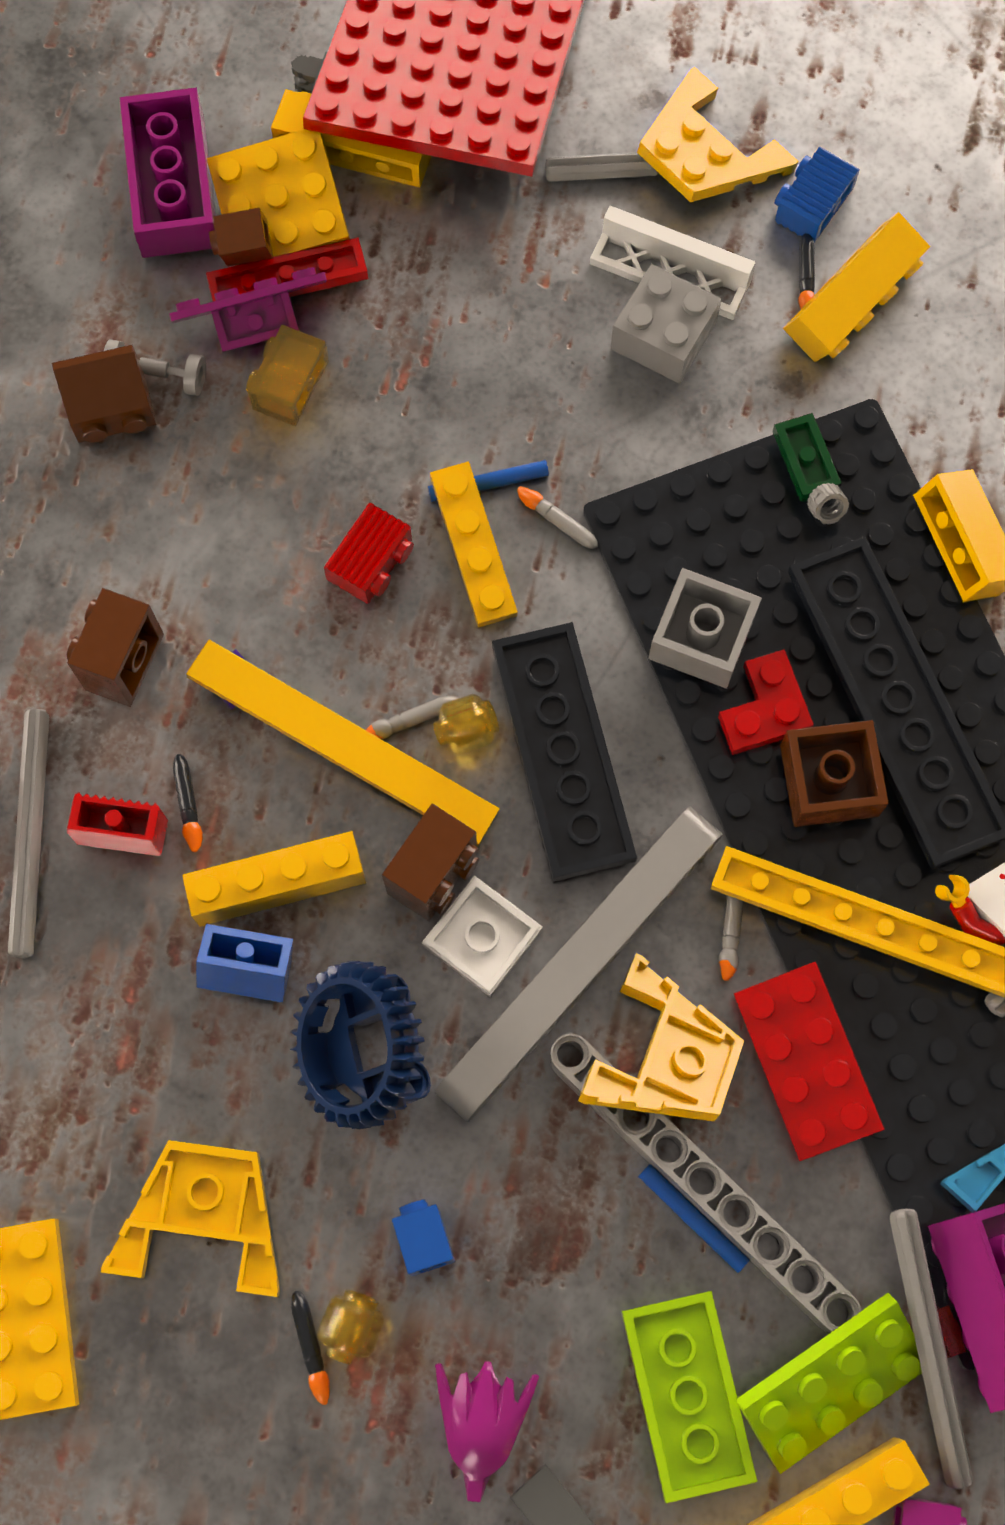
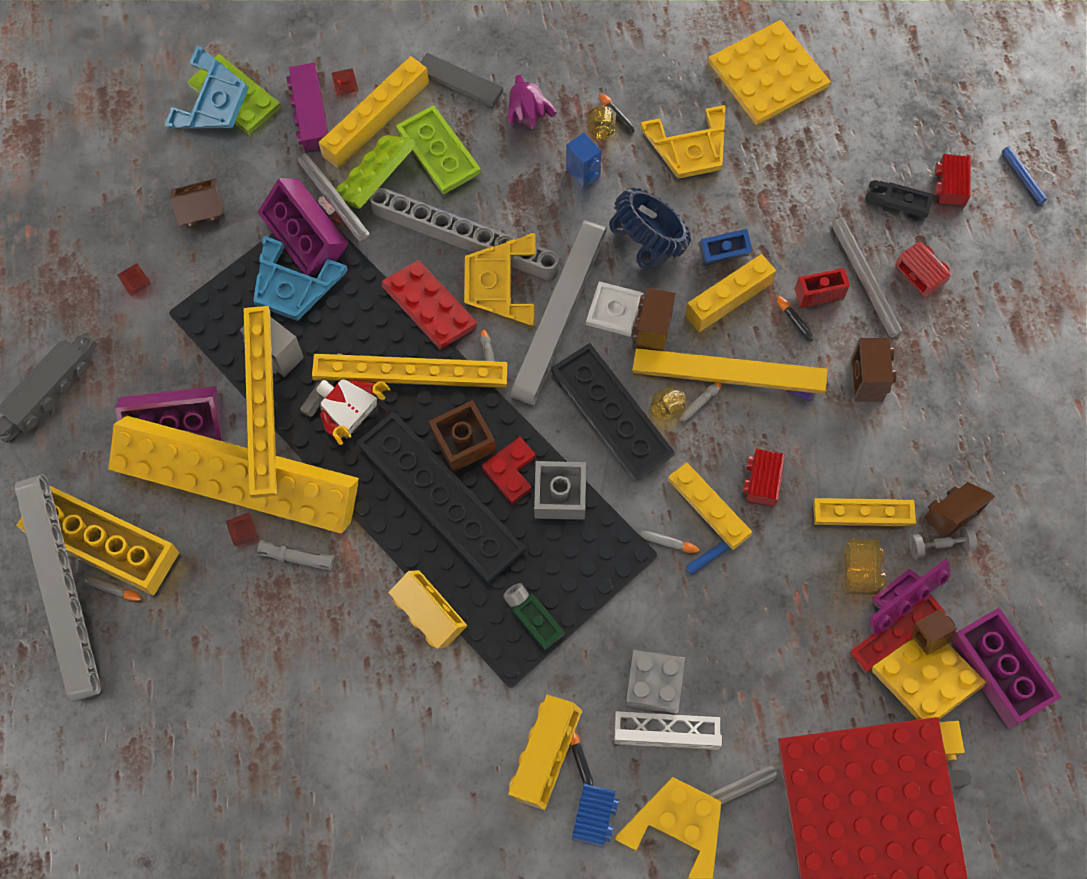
camera: 160 degrees right, 5 degrees down
none -> yellow plate [813,498,916,527]

